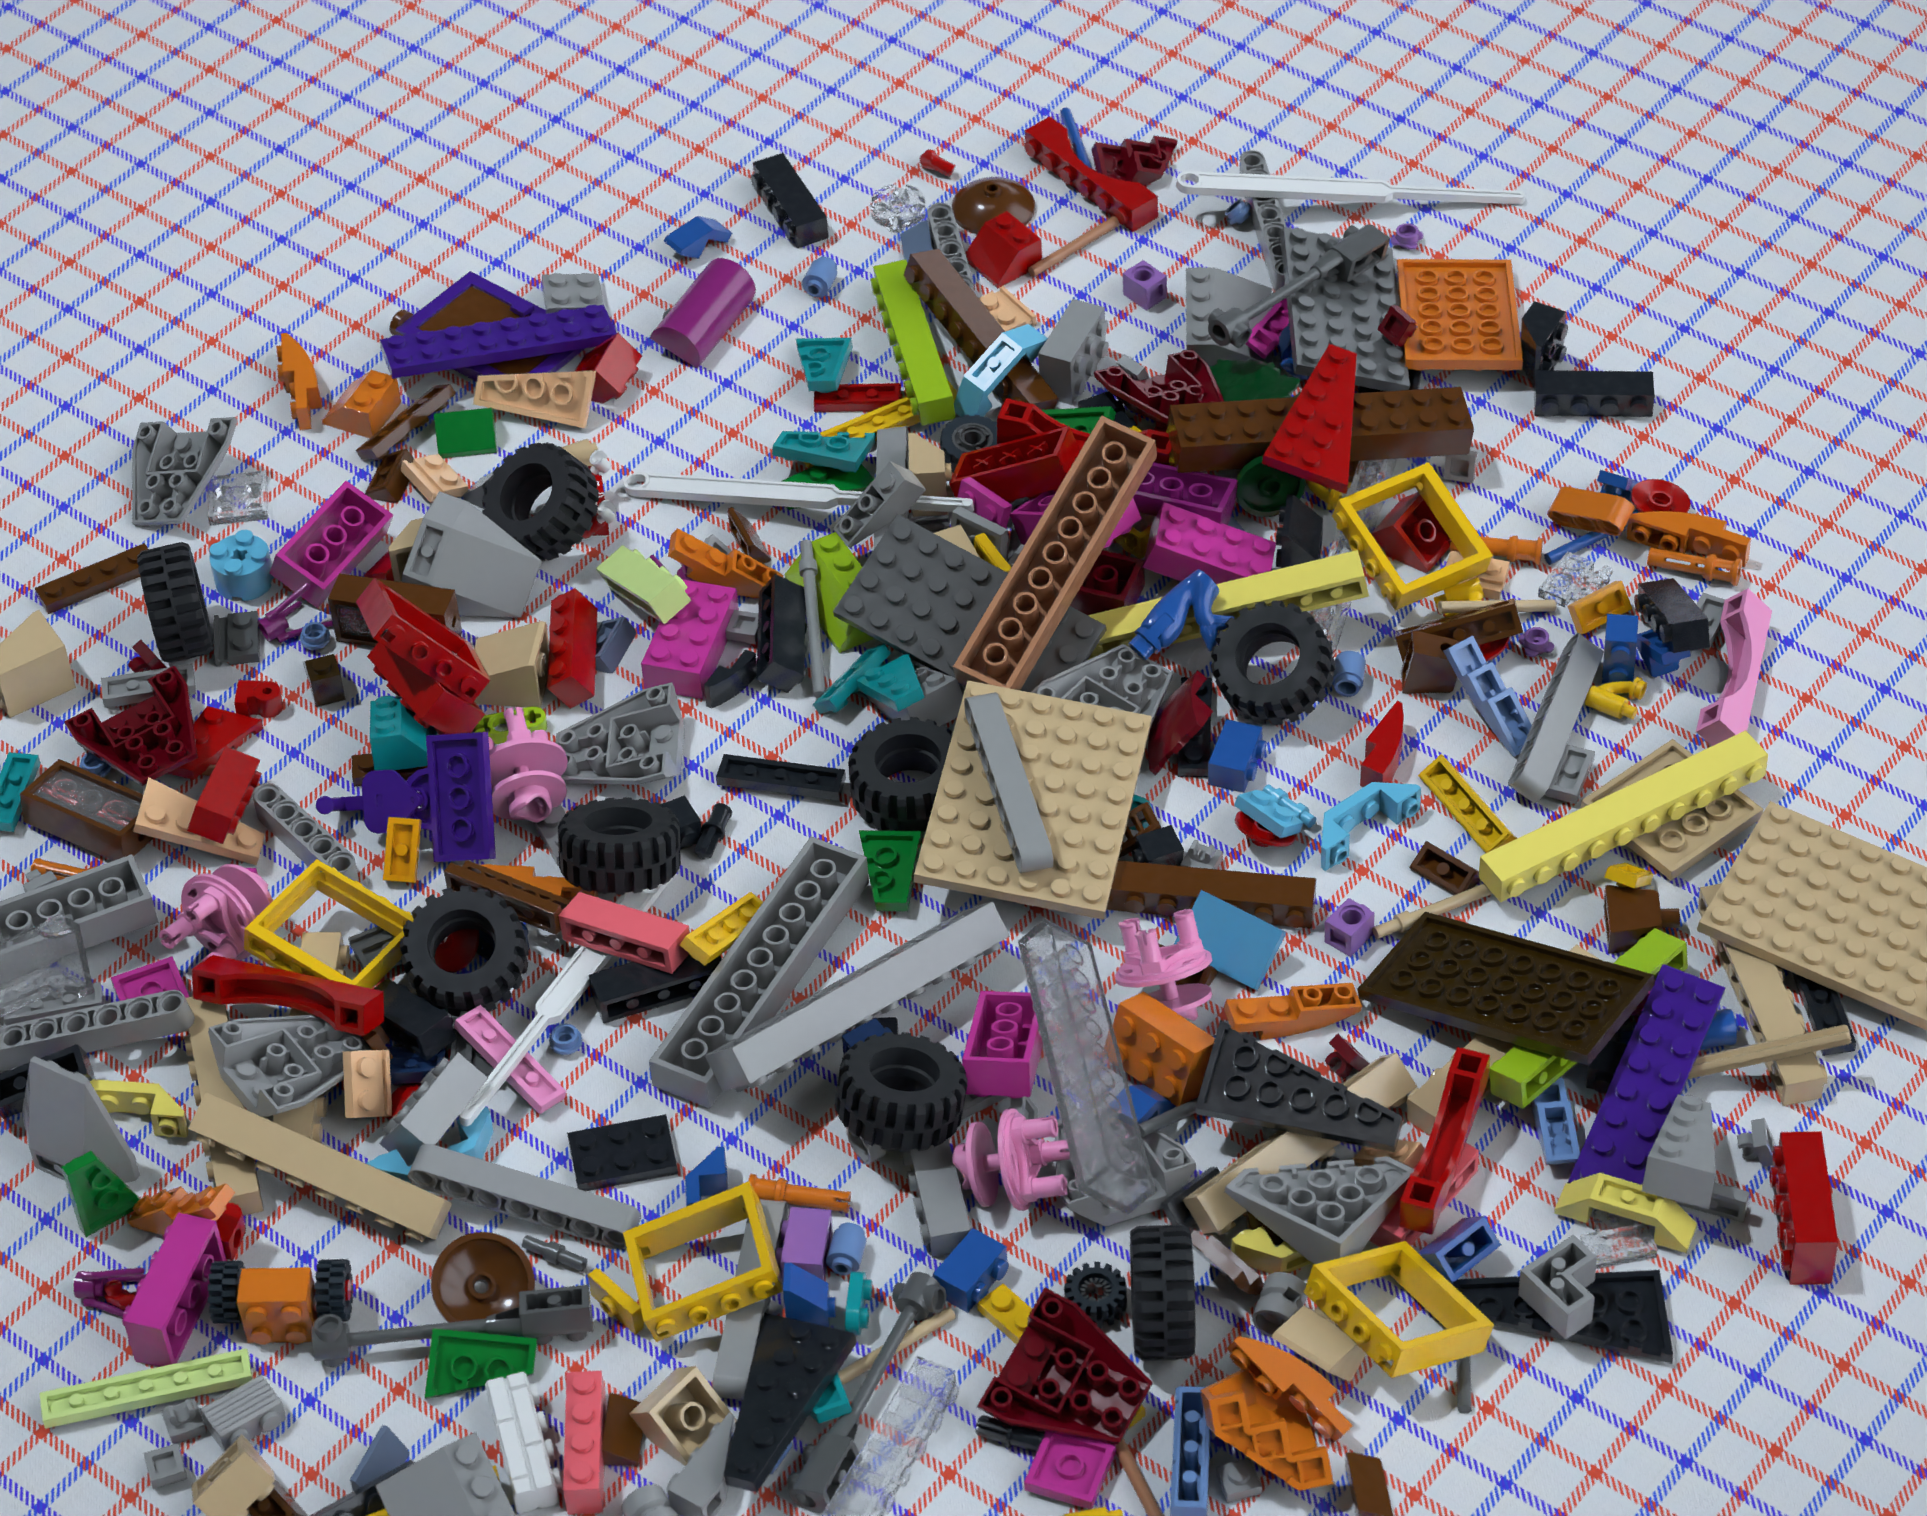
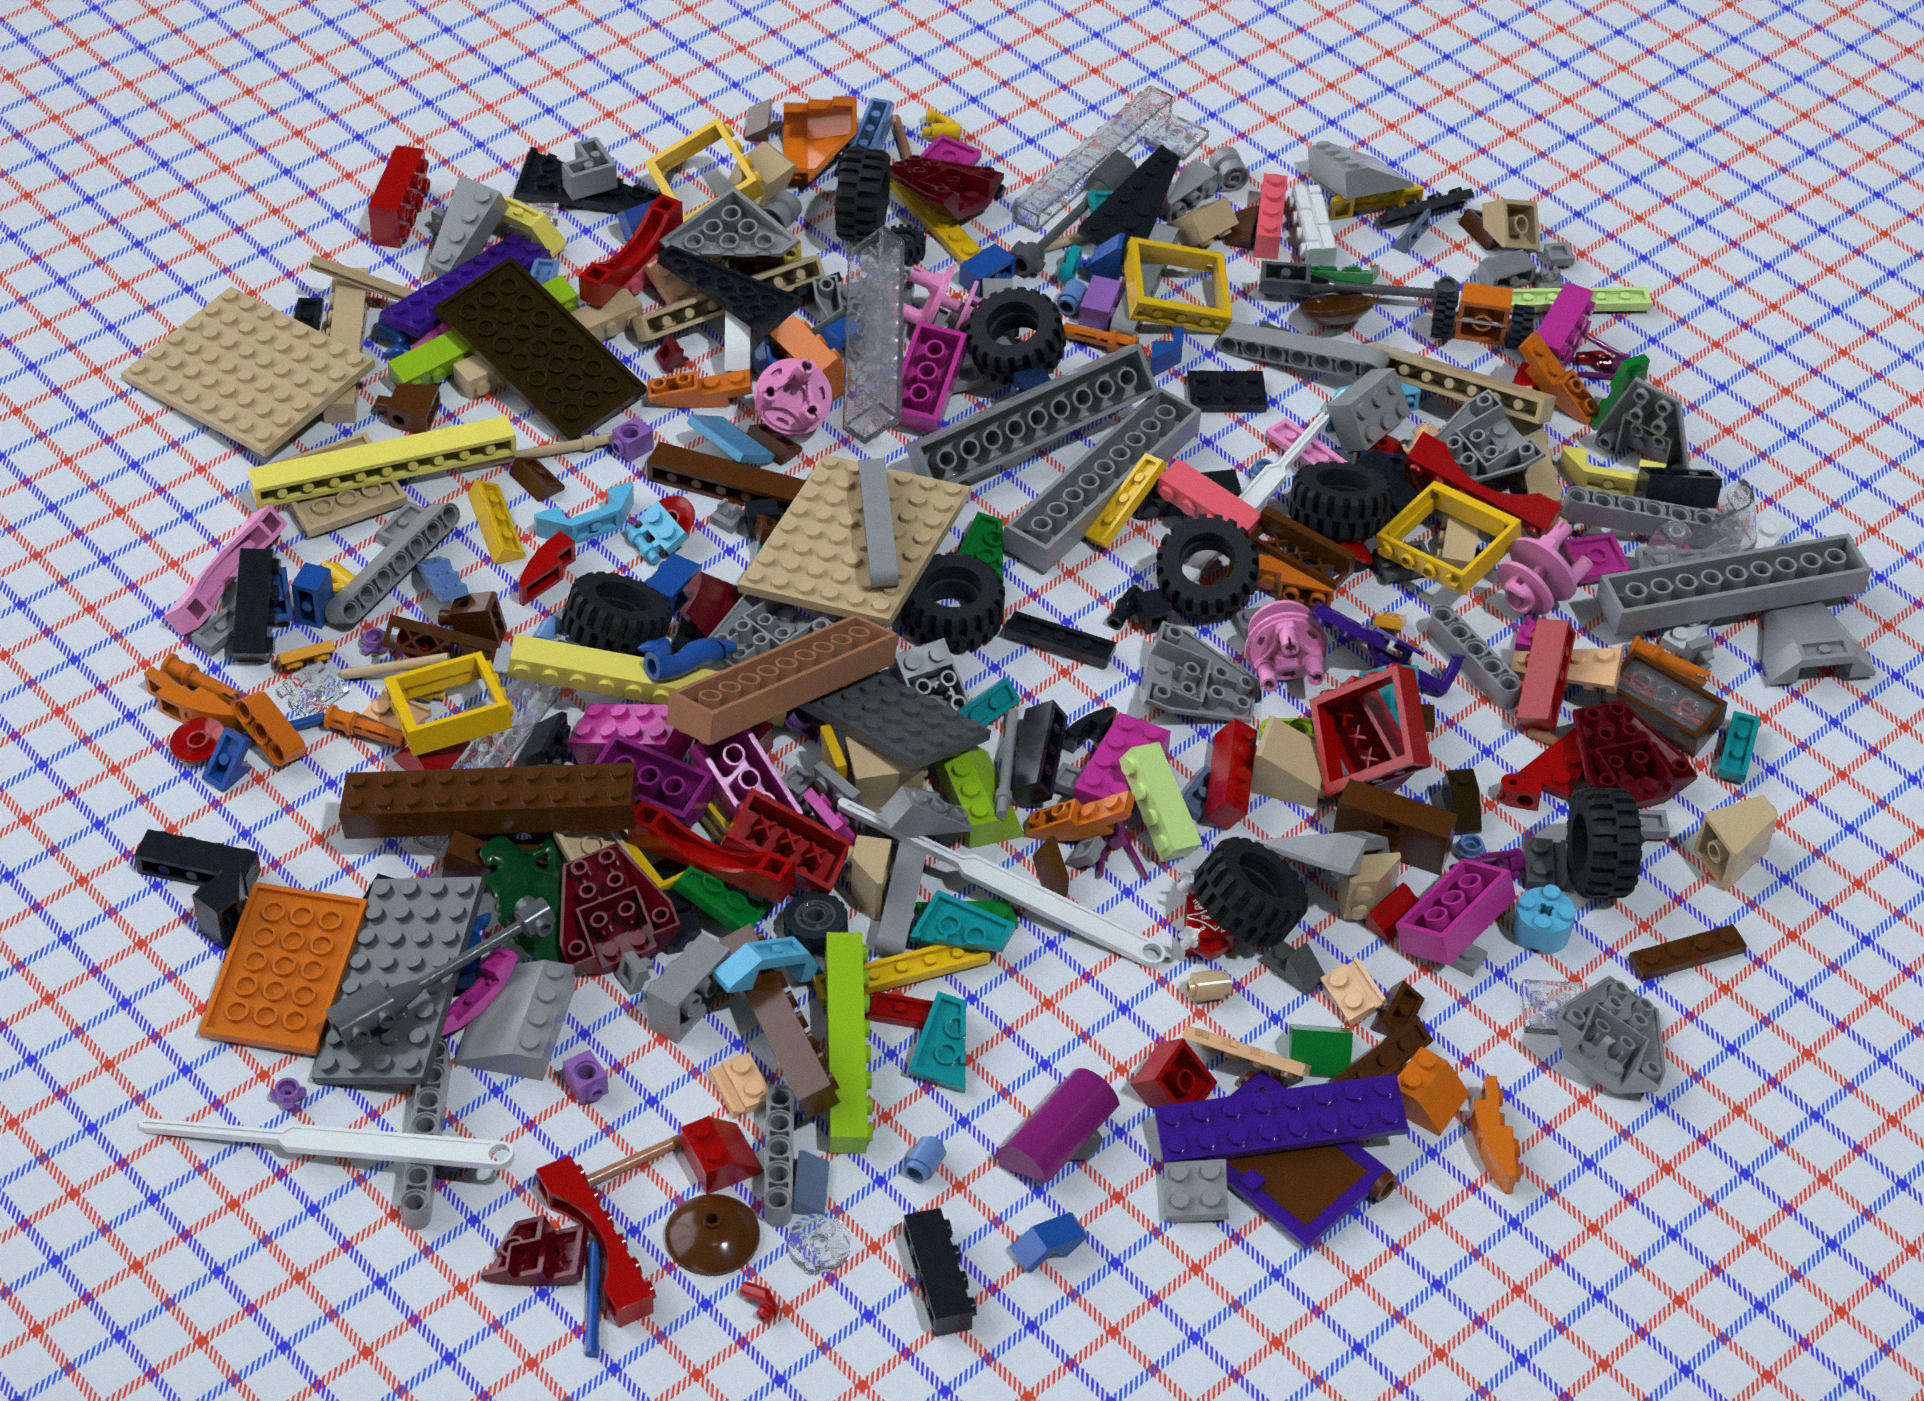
camera: 175 degrees left, 0 degrees up
yellow plate [587,1268,644,1335] -> none
teal wing [856,654,925,712] -> none
slope [1191,1230,1264,1295] -> none
orange slope [1226,1336,1353,1442] -> none
red wing [1262,344,1357,494] -> none
dark red tile [1377,306,1418,346] -> none
yellow plate [1604,862,1654,888] -> none
light grey tile [1737,1118,1774,1167] -> none

